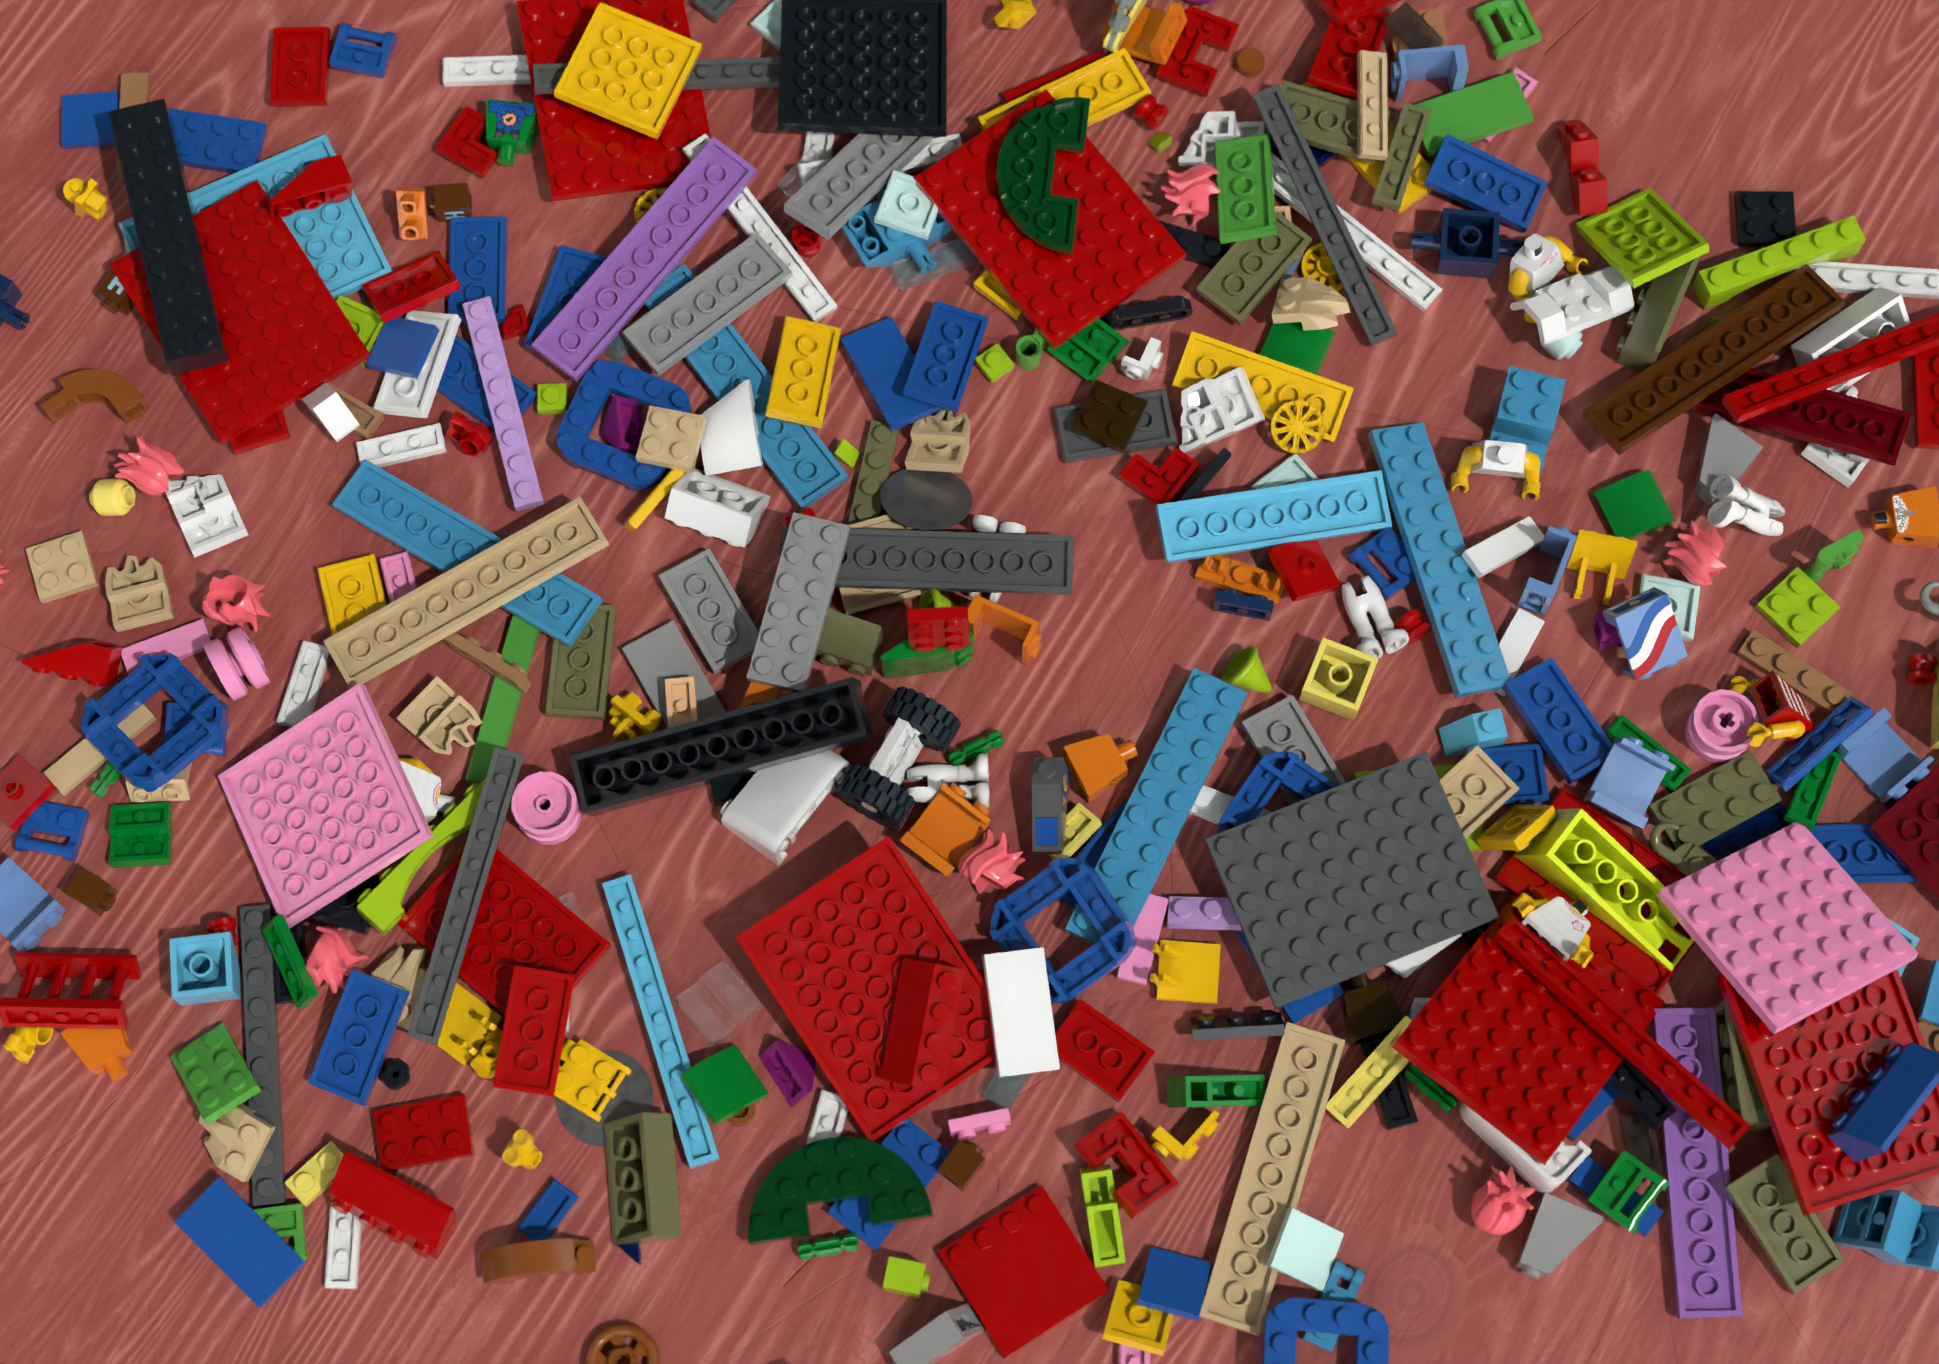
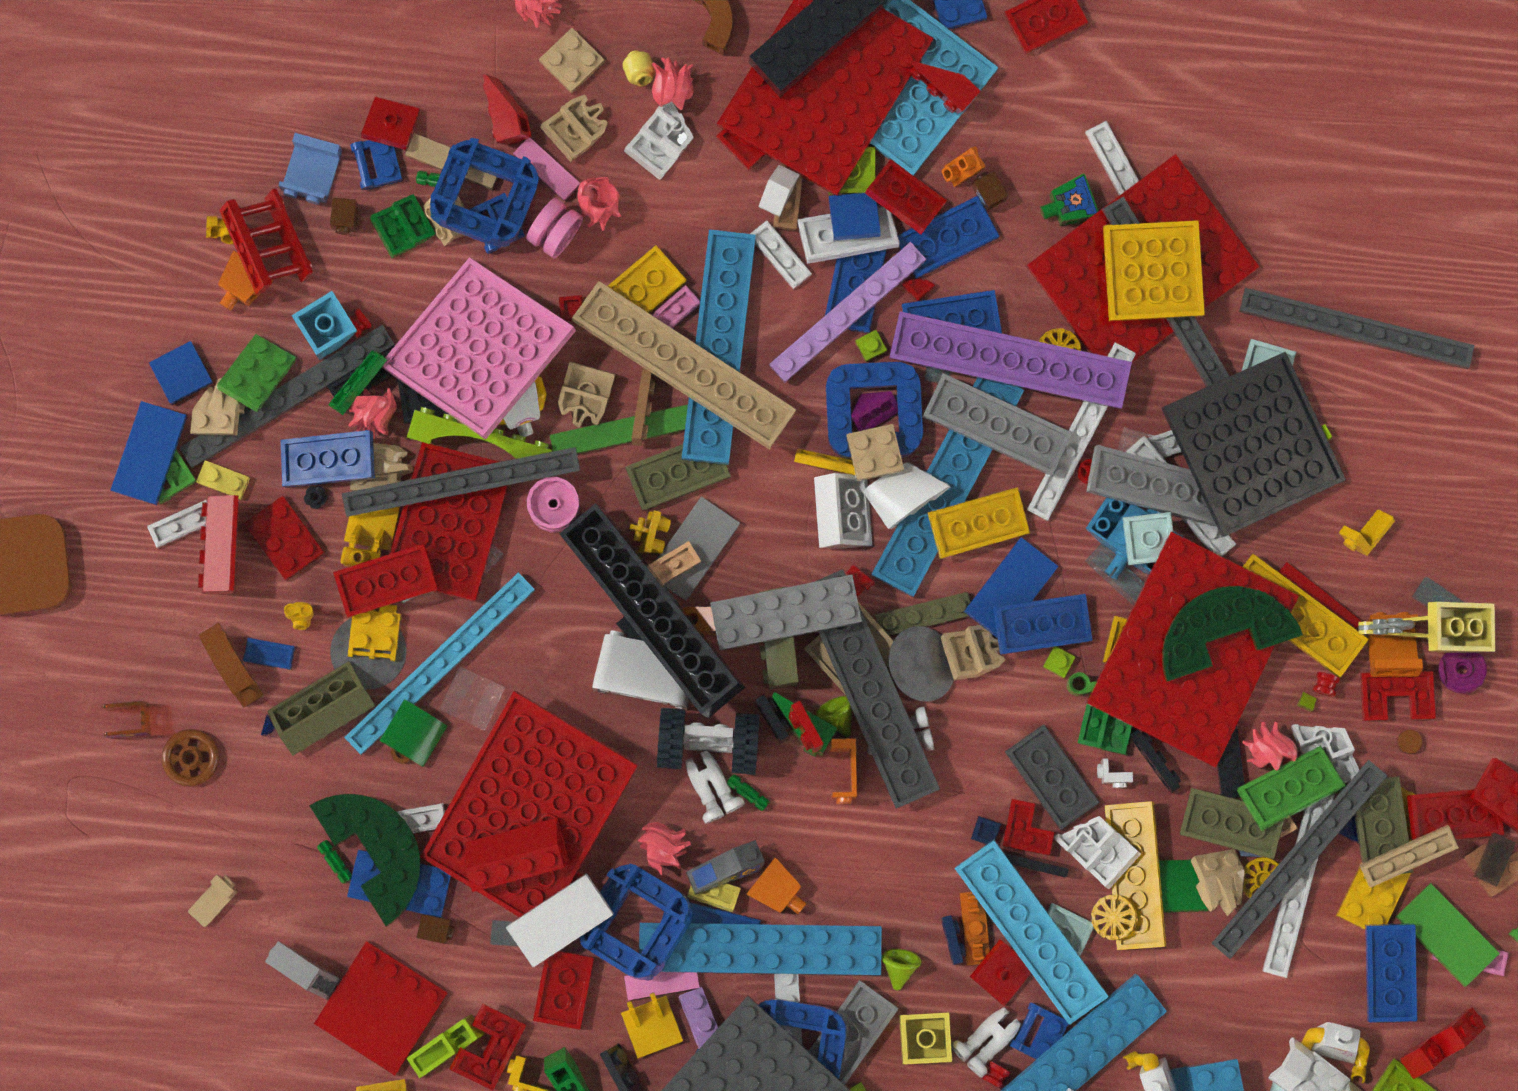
camera: 60 degrees right, 10 degrees up
white tile [276,640,331,728] -> none
blue plate [329,23,397,78] -> none
red plate [435,105,498,179] -> none
red plate [446,411,493,456] -> none
light grey plate [658,548,759,675] -> none
magenta slope [760,1039,816,1107] -> none
lime piece [834,439,861,468] -> none
lime brick [883,1256,931,1298] -> none
orange panel [900,782,993,877] -> none
bright pink plate [948,1108,1011,1140] -> none
dark brown plate [1072,379,1148,454] -> none
olive plate [1372,102,1431,212] -> none
medium blue panel [1388,44,1469,102] -> none
dark blue brick [1410,208,1525,279] -> none
none -> blue tile [149,341,213,405]
none -> red tile [559,295,583,321]
none -> black plate [755,695,790,744]
none -> dark blue tile [971,816,1001,845]

